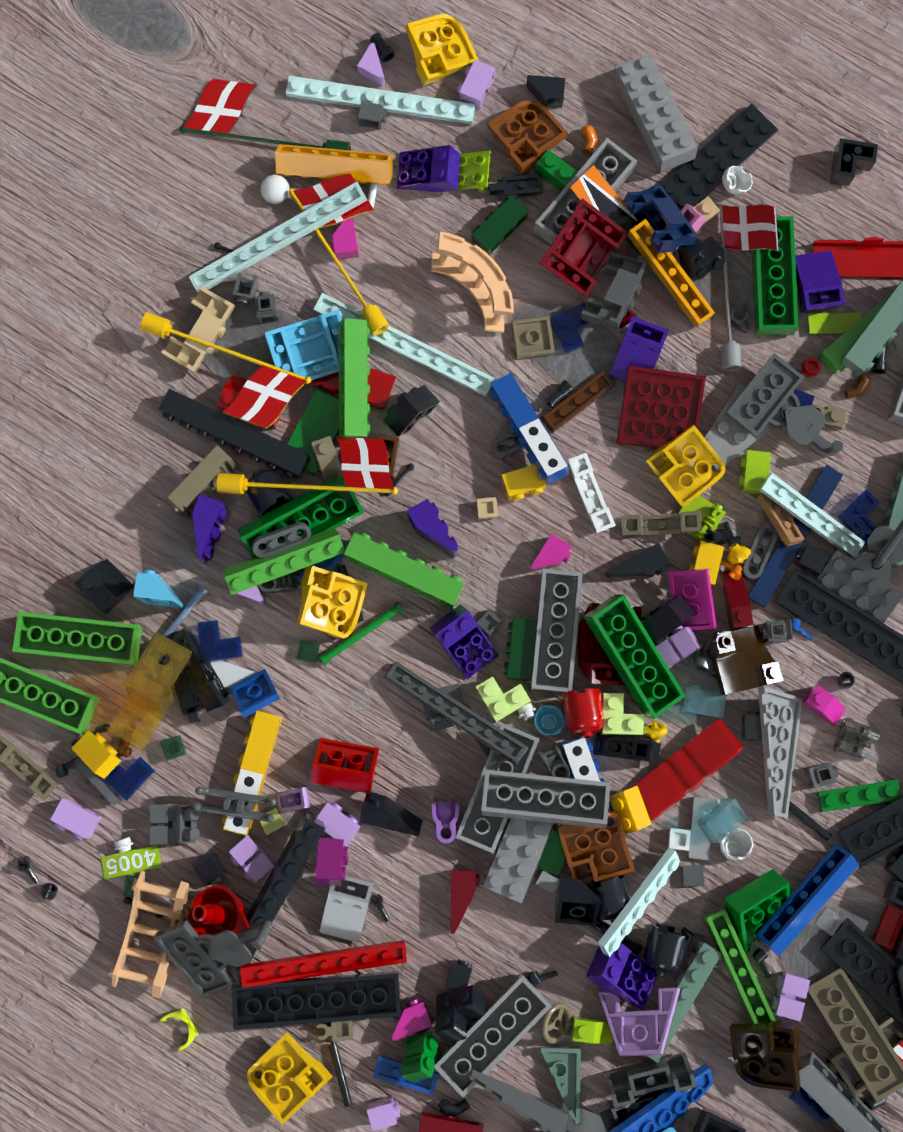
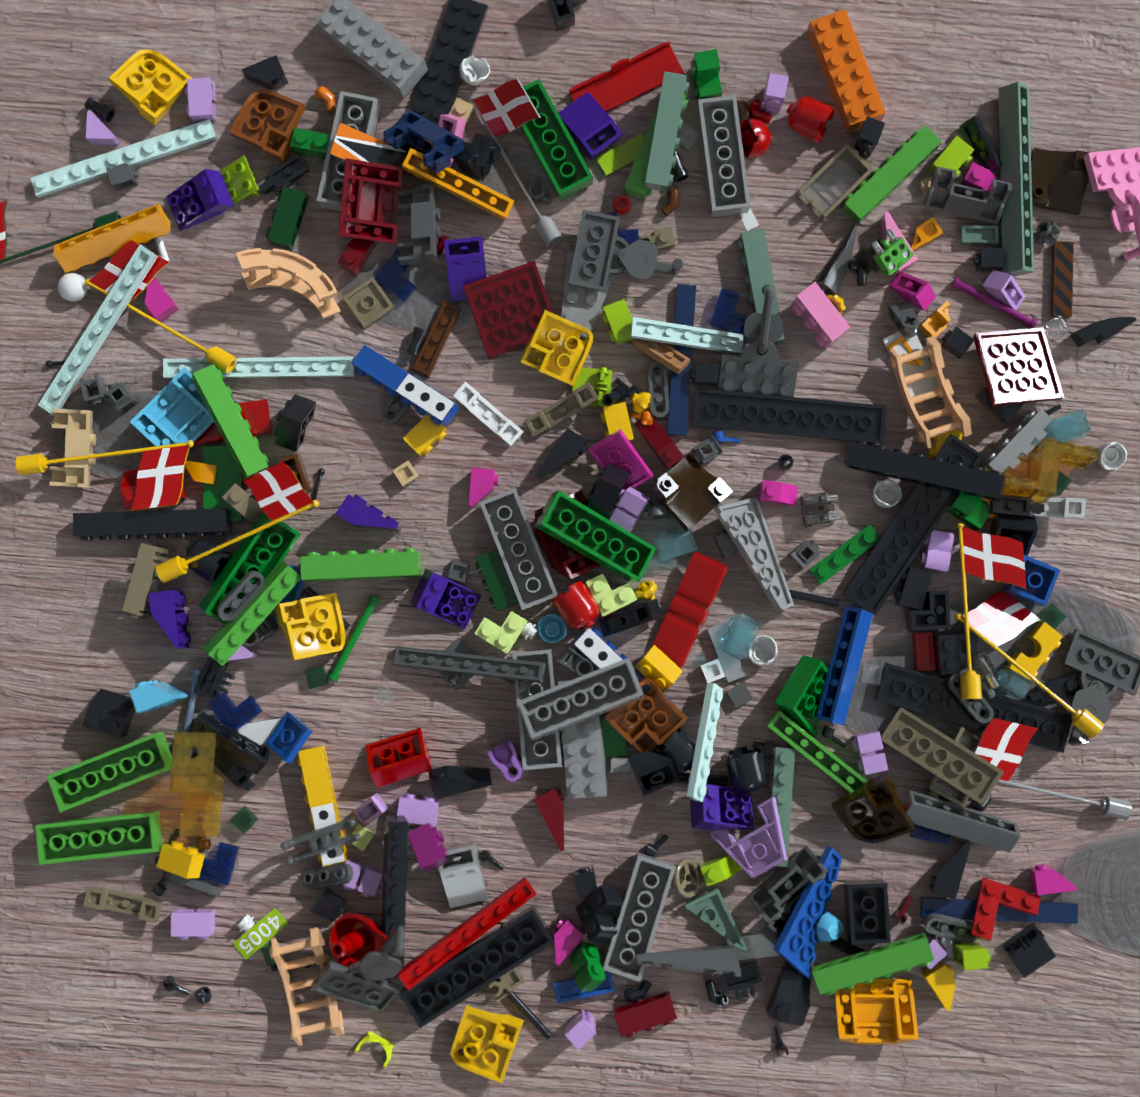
camera: 25 degrees left, 5 degrees up
dark grey hips [150,804,200,845] -> none
none -> light orange slope [185,461,218,485]
none -> black hinge [194,656,235,699]
none -> dark grey plate [302,863,353,889]
none -> dark red slope [337,238,377,277]

